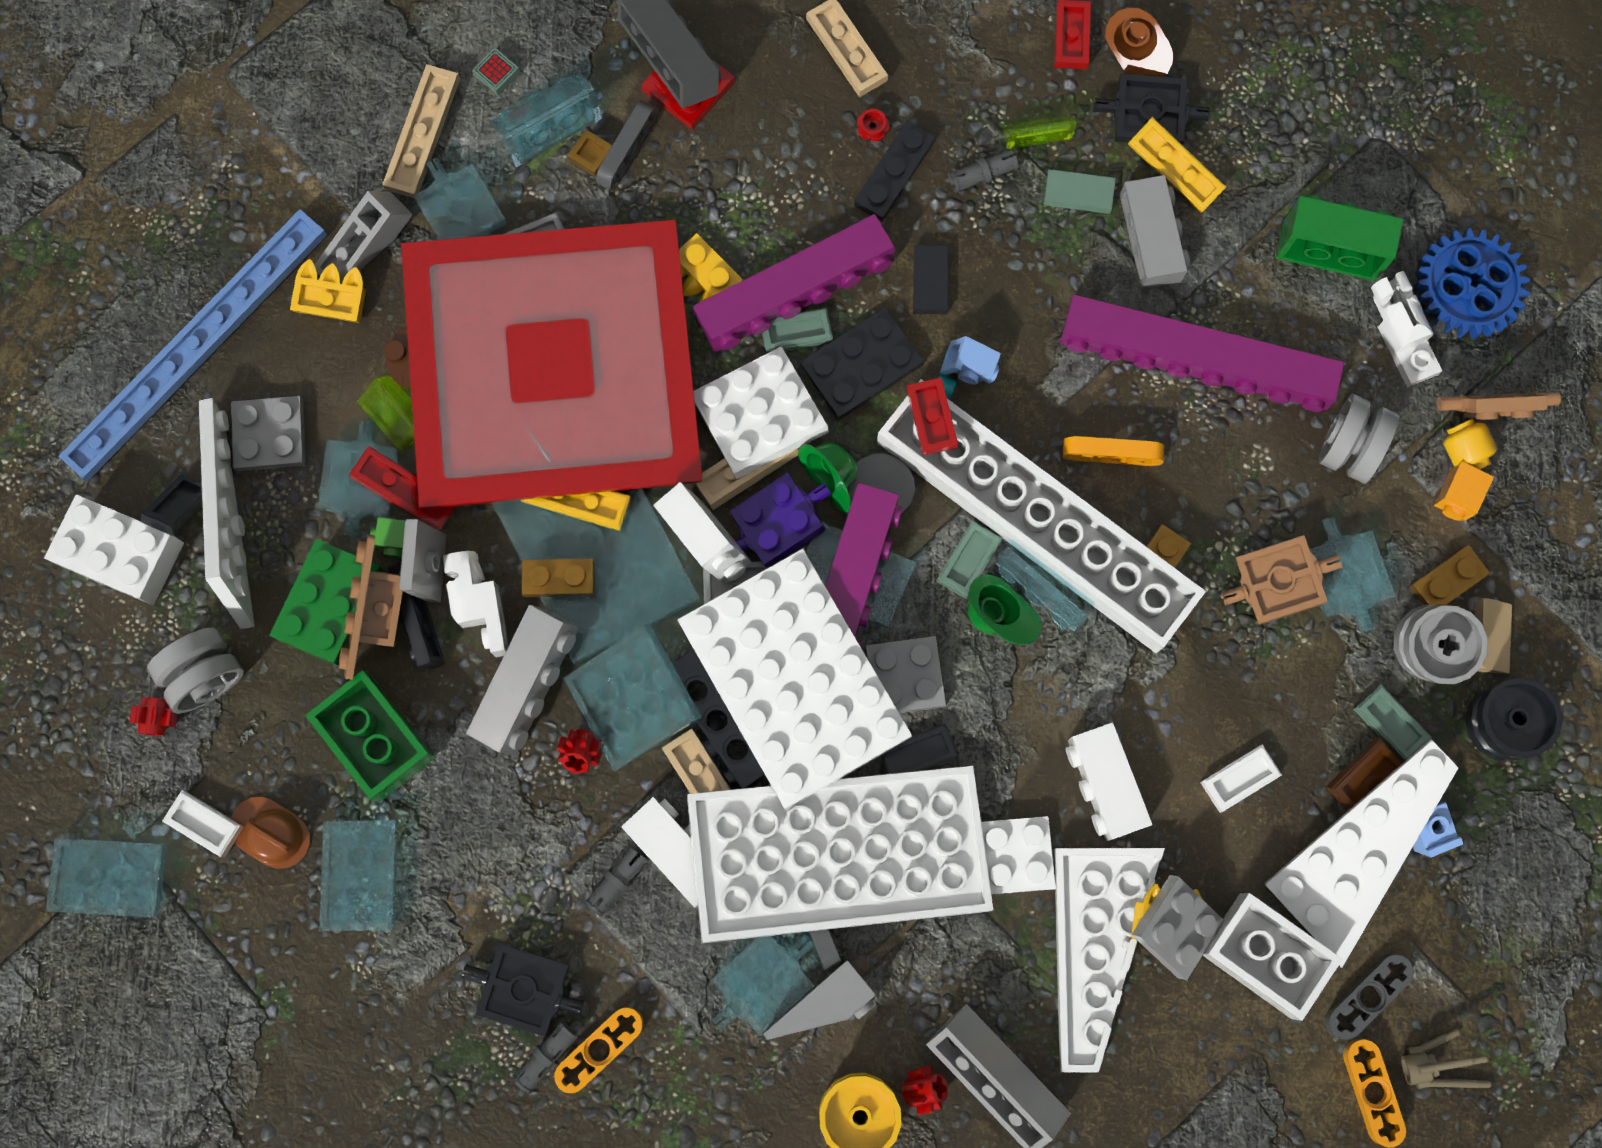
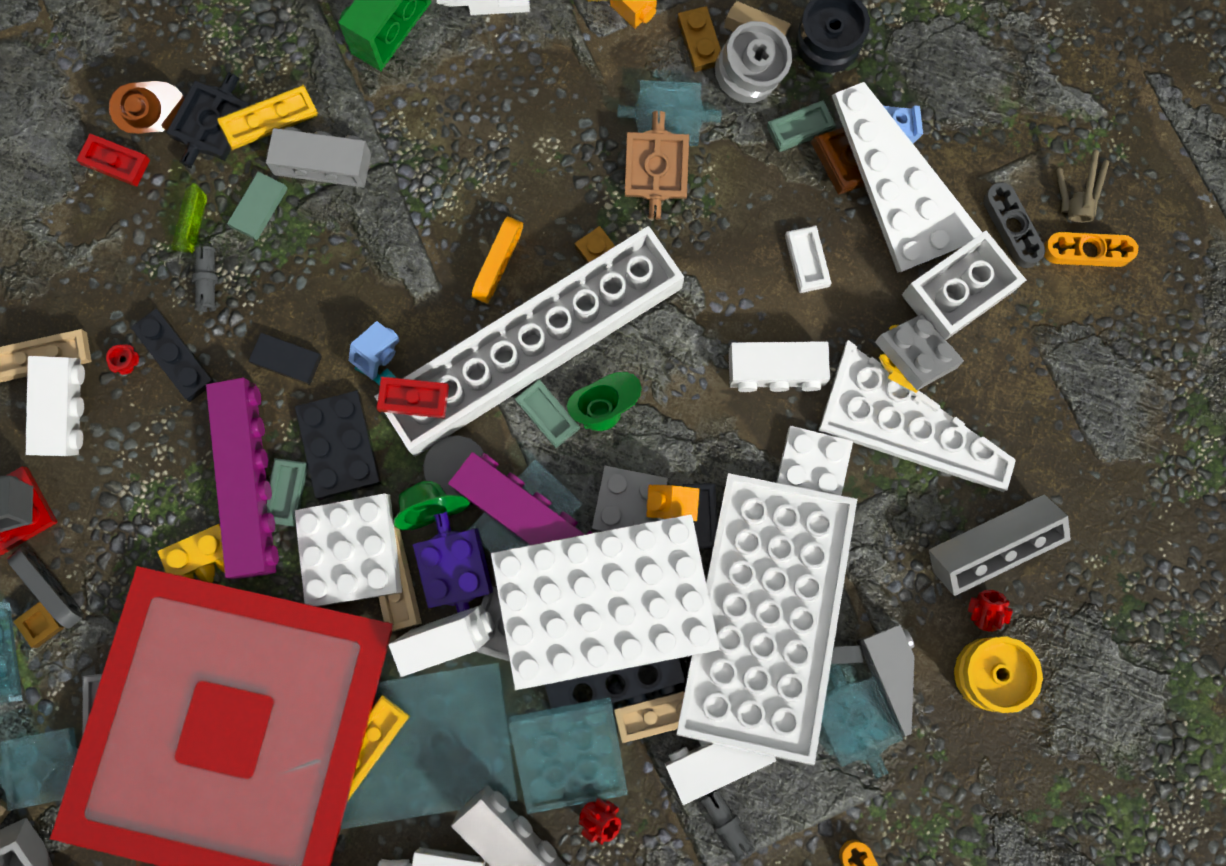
camera: 75 degrees left, 0 degrees up
pearl gold plate [522,559,594,597] -> none
clear light blue plate [995,546,1088,632] -> none
magenta brick [1059,294,1344,412] -> none
light grey wheel [1318,393,1400,484] -> none
none -> white brick [26,356,85,456]
none -> light orange brick [646,484,699,521]

